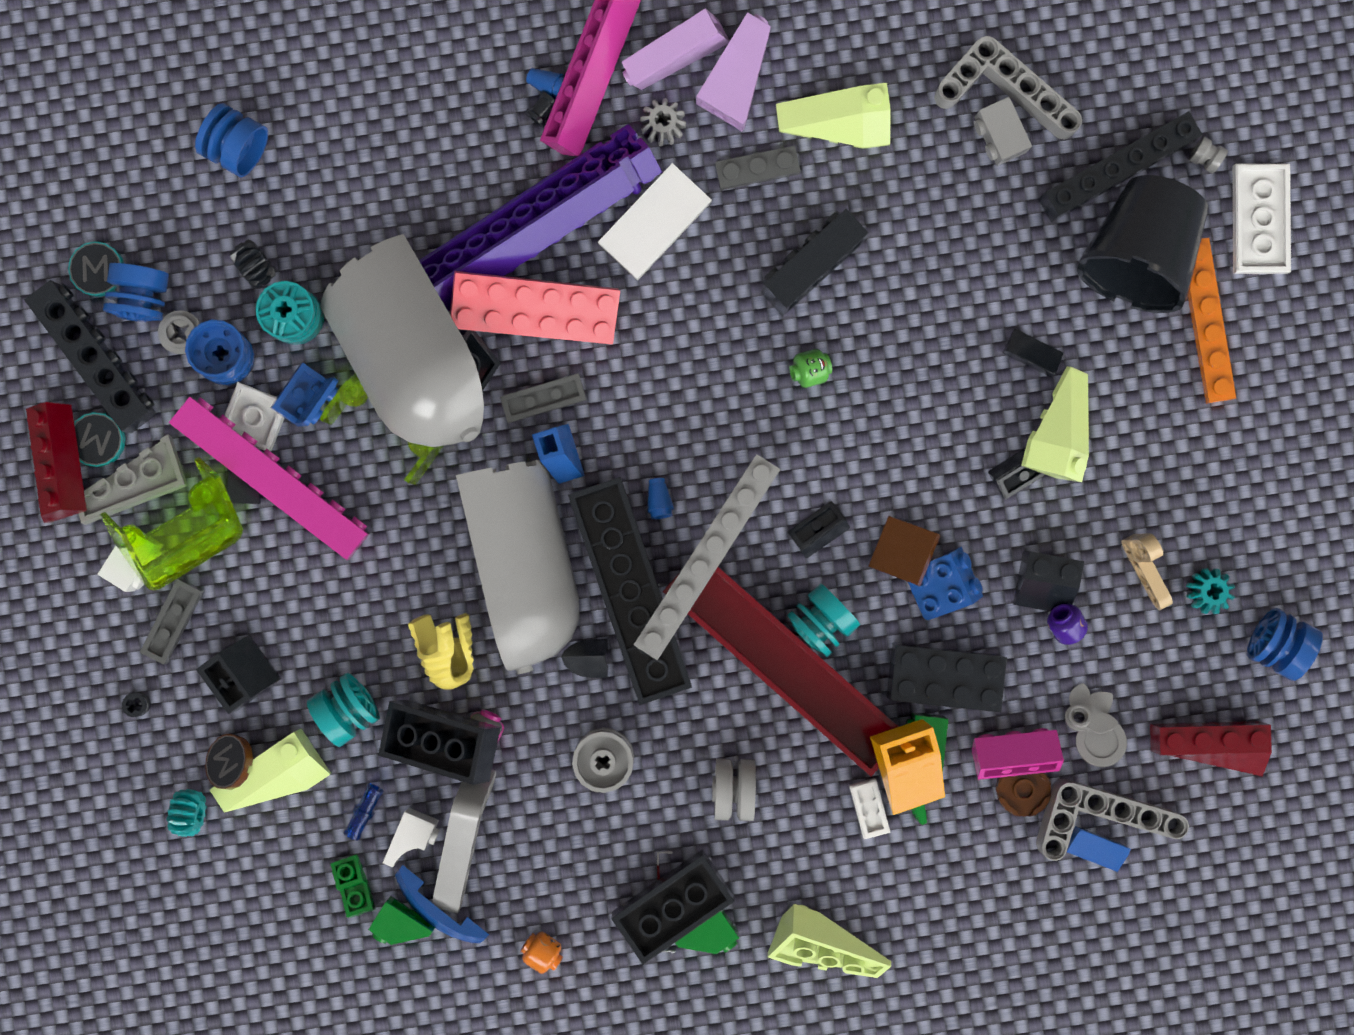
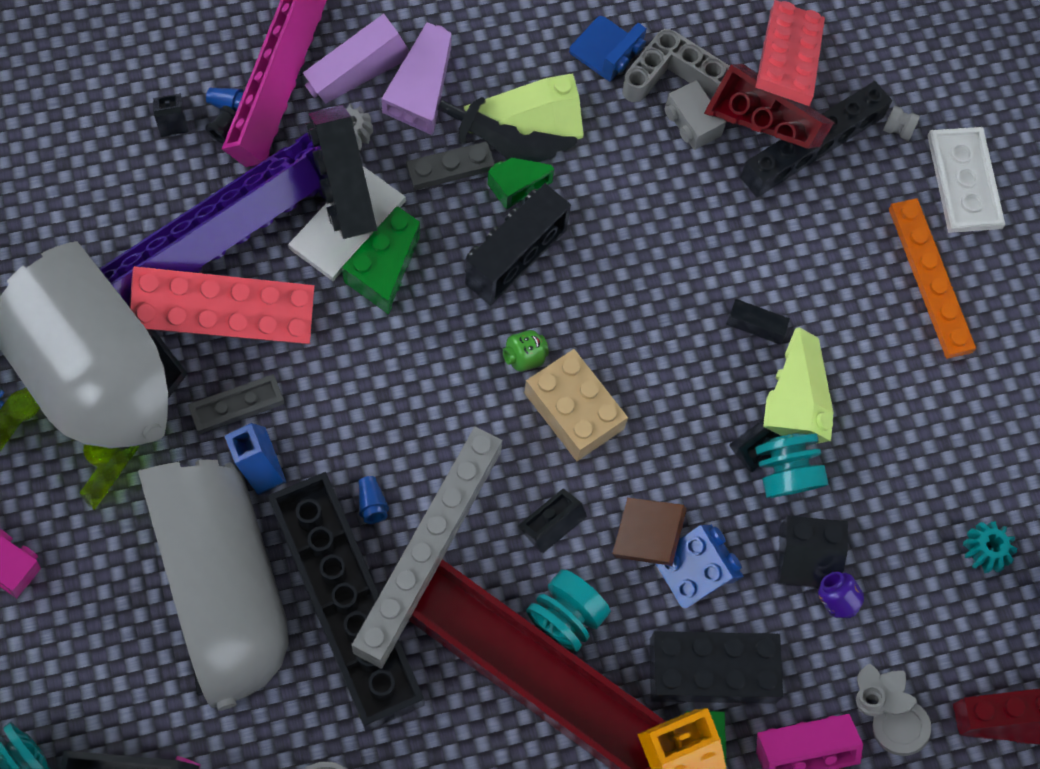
camera: 20 degrees left, 20 degrees down
light yellow hair [408,613,474,690] -> none
black brick [561,639,609,678] -> none
black cone [1077,175,1208,313] -> none
tan beam [1121,533,1173,610] -> none
none -> black slope [153,93,189,137]
none -> black brick [305,105,378,239]
none -> green wedge [342,206,420,314]
none -> black sword [437,97,577,162]
none -> green slope [487,158,554,210]
none -> tan brick [524,349,628,461]
none -> blue bracket [569,16,647,82]
none -> dark red wedge [704,64,834,148]
none -> coral plate [755,0,825,106]
none -> teal wheel [755,433,829,498]

